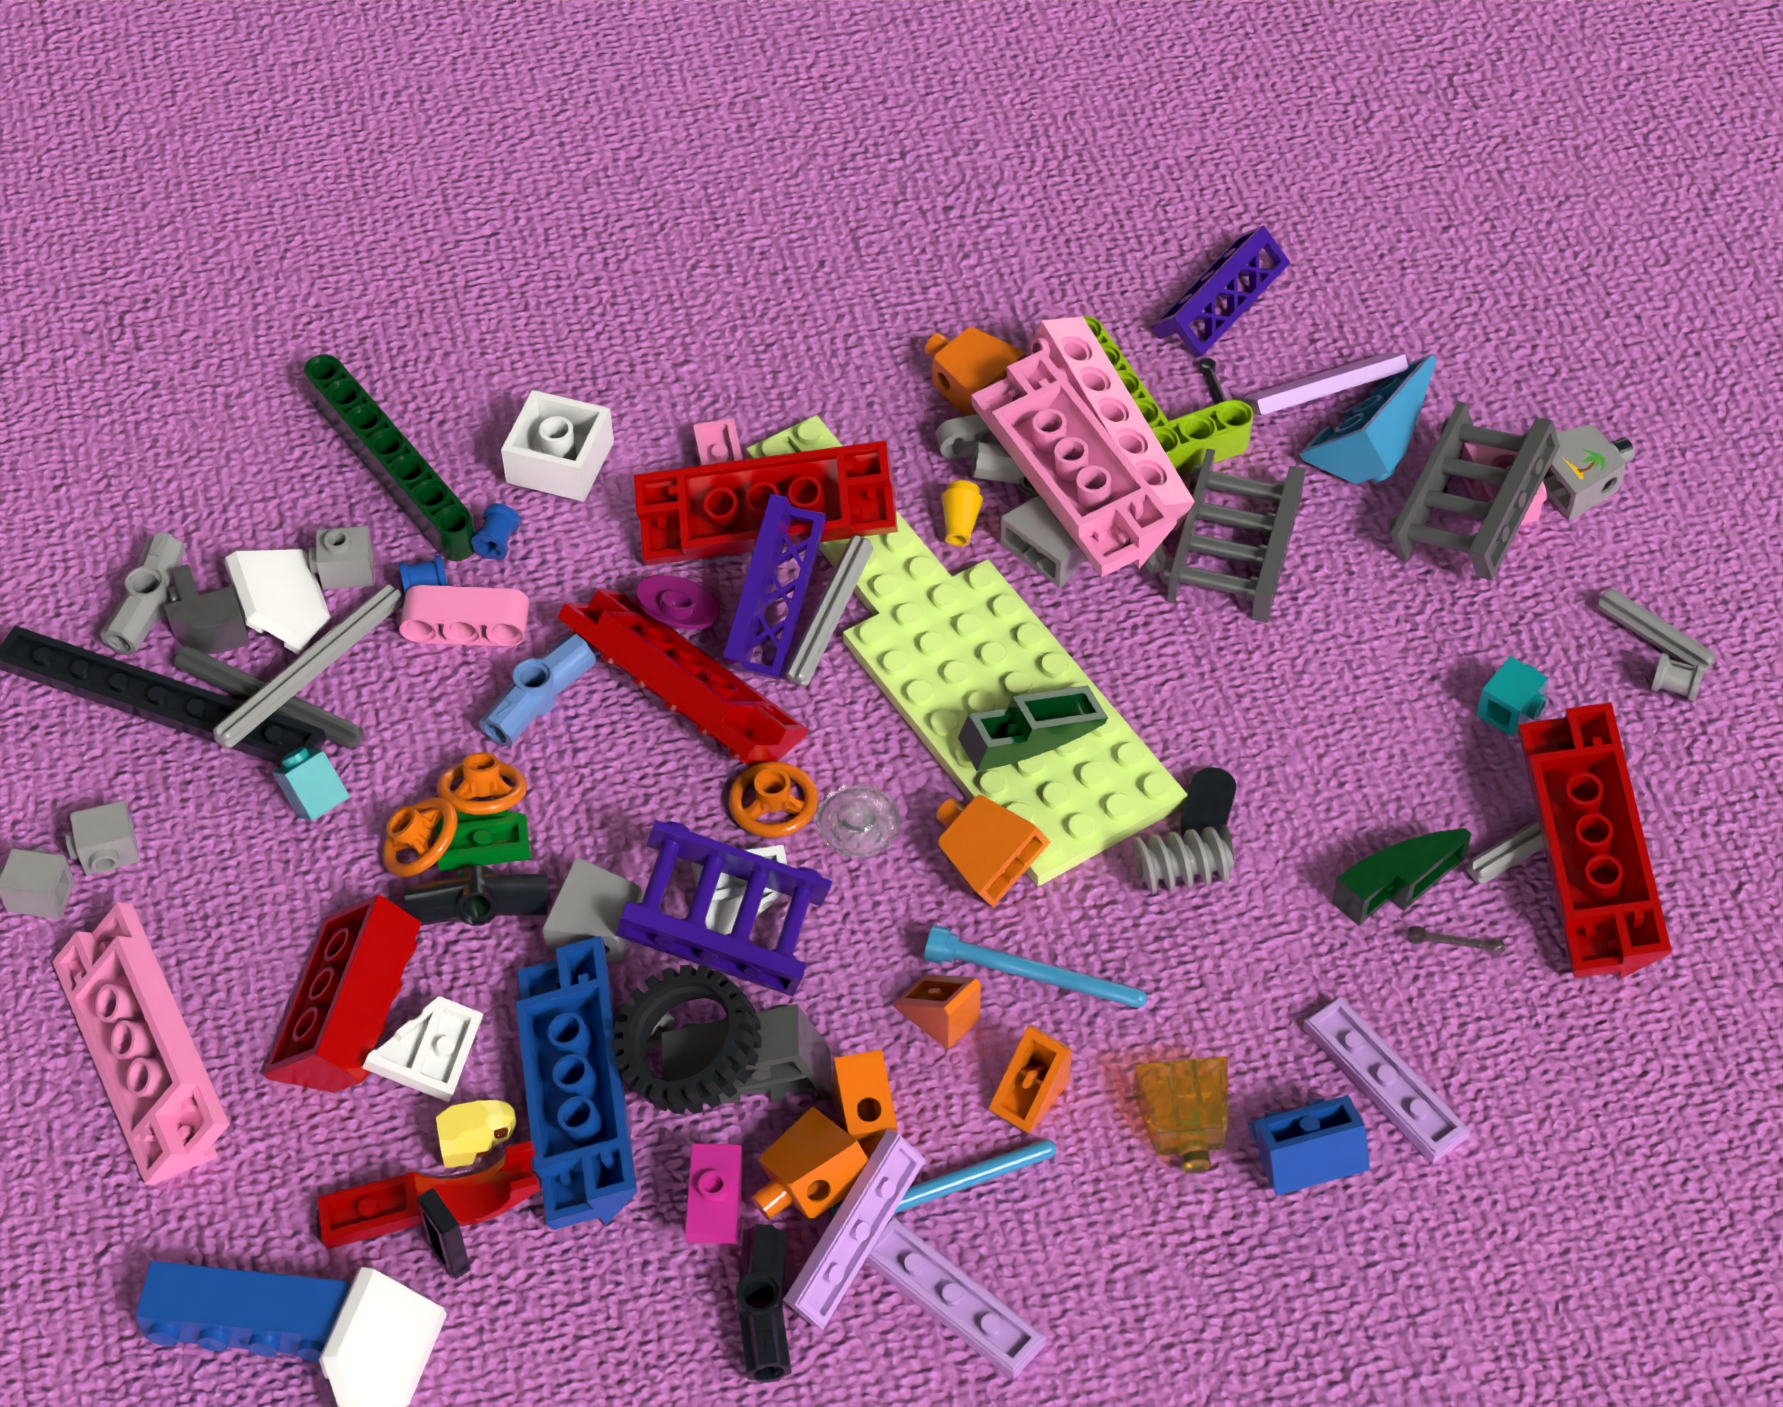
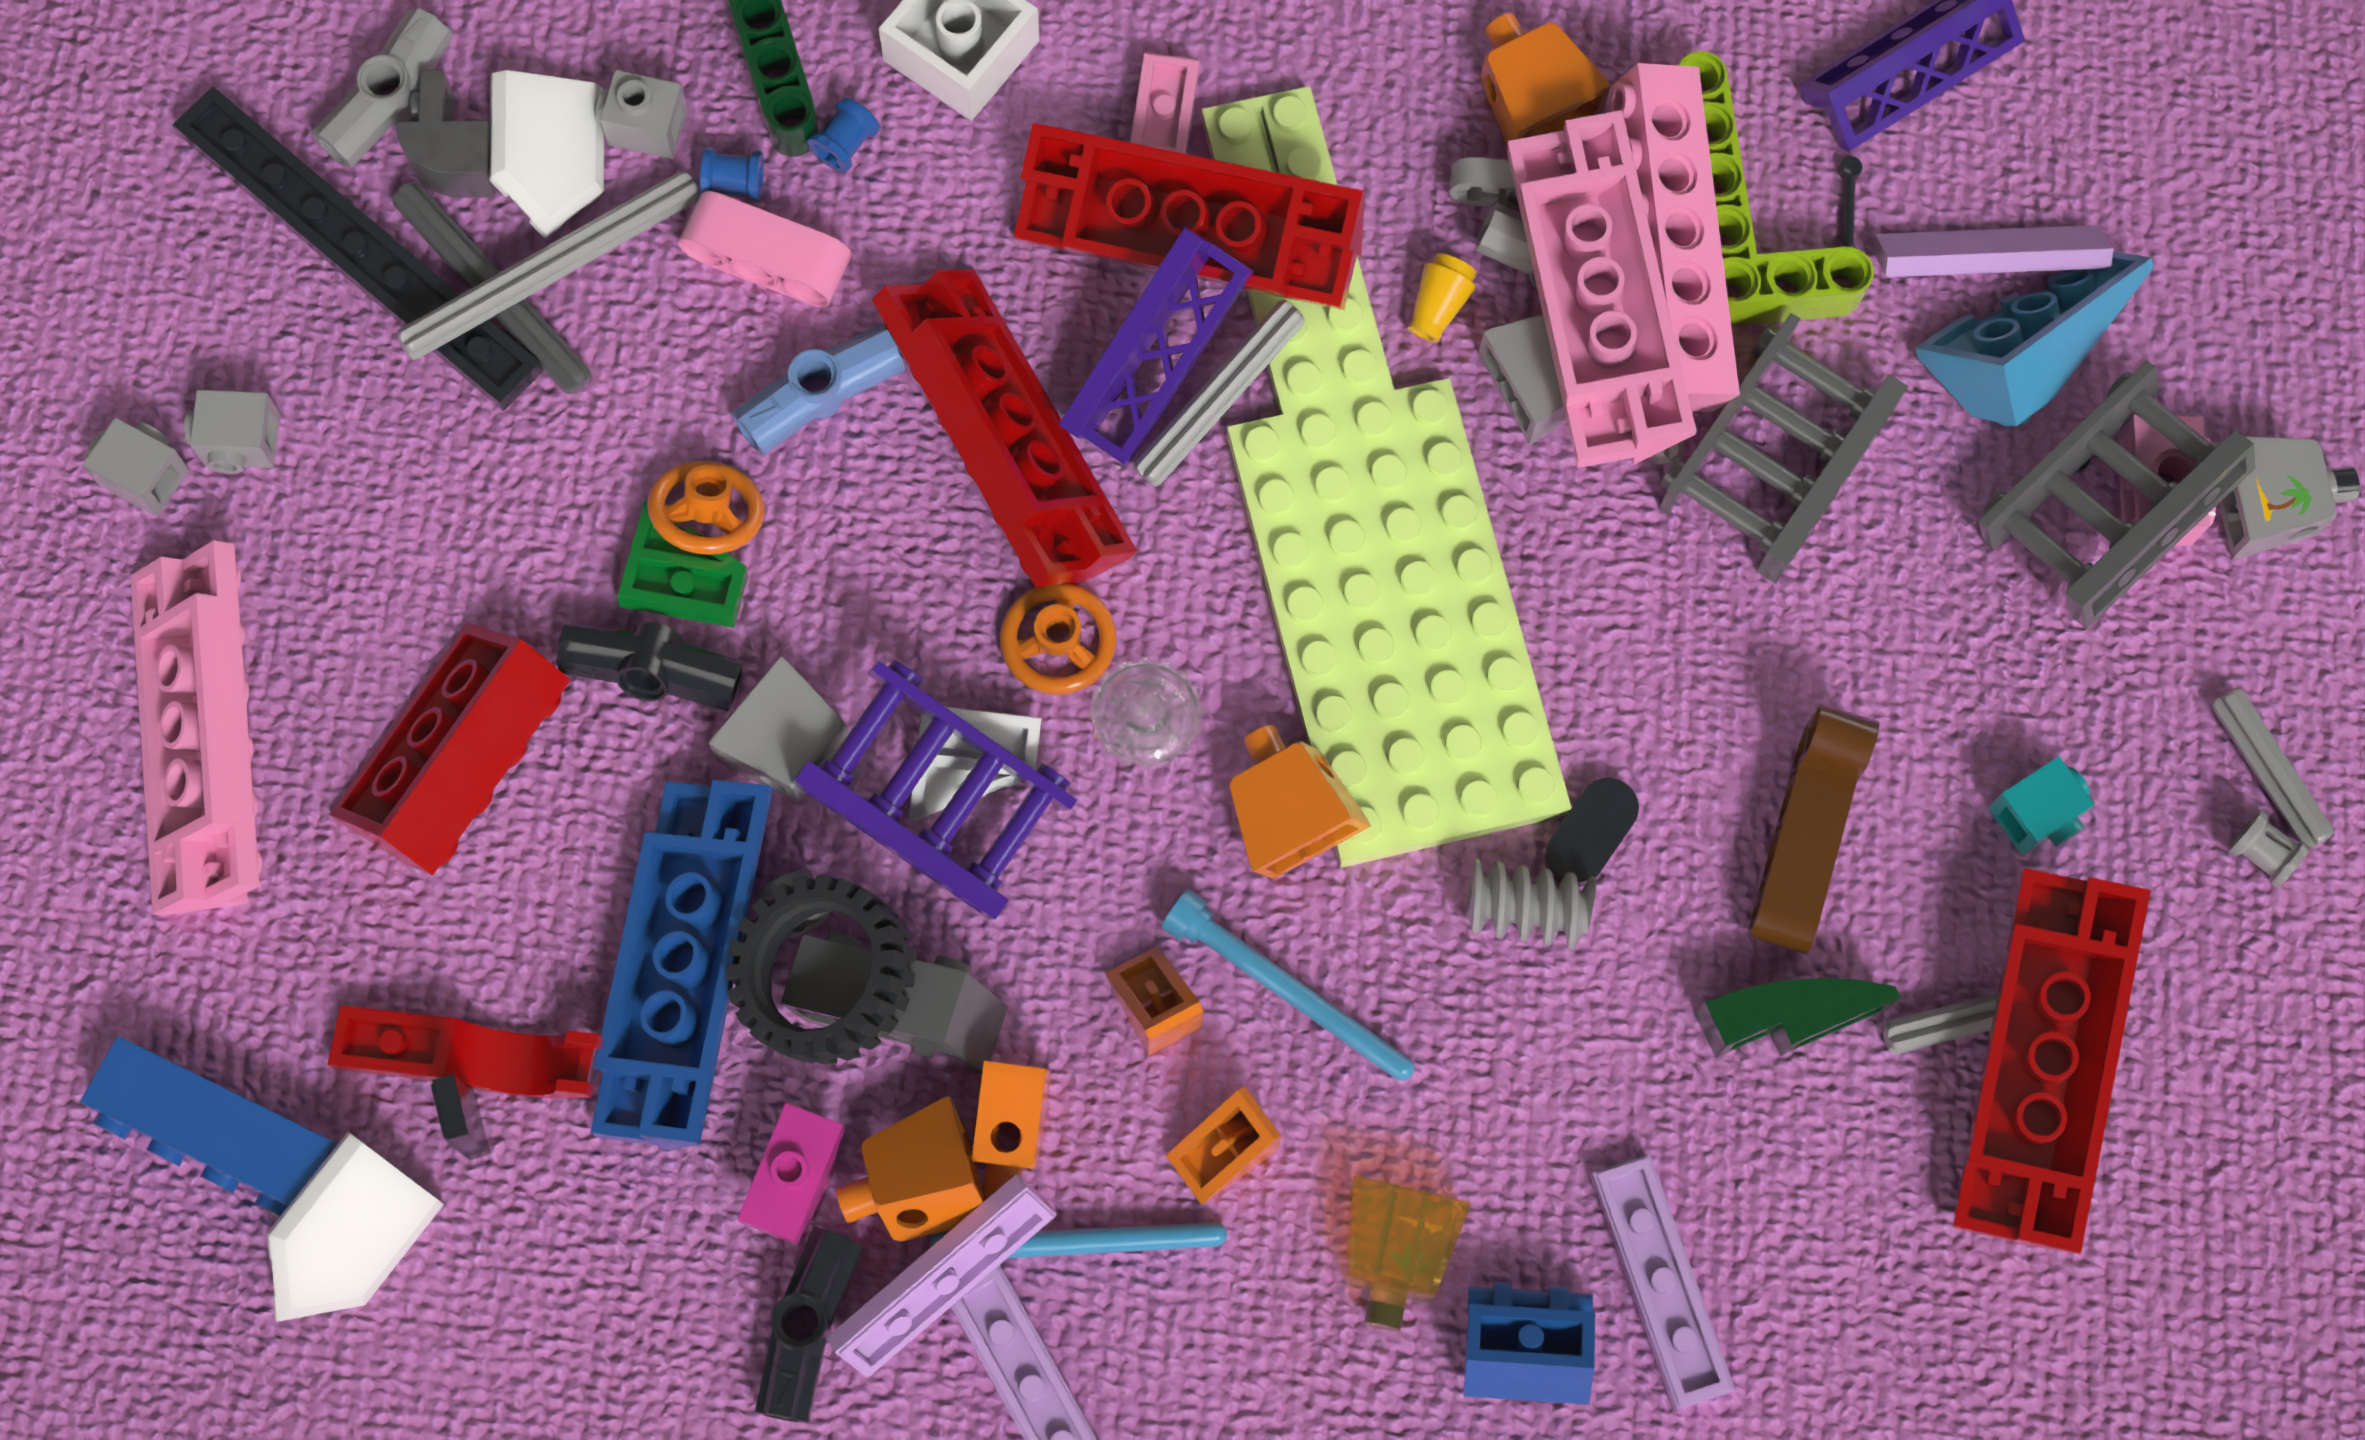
camera: 15 degrees right, 20 degrees up
brick [272,747,350,821] -> none
white wing [362,996,483,1102] -> none
orange piece [382,797,457,877] -> none
light yellow rock [436,1100,516,1168] -> none
magenta dish [635,575,721,629] -> none
dark green slope [958,685,1108,771] -> none
clear smoke hinge [1407,926,1505,956] -> none
none -> reddish brown beam [1748,704,1880,954]

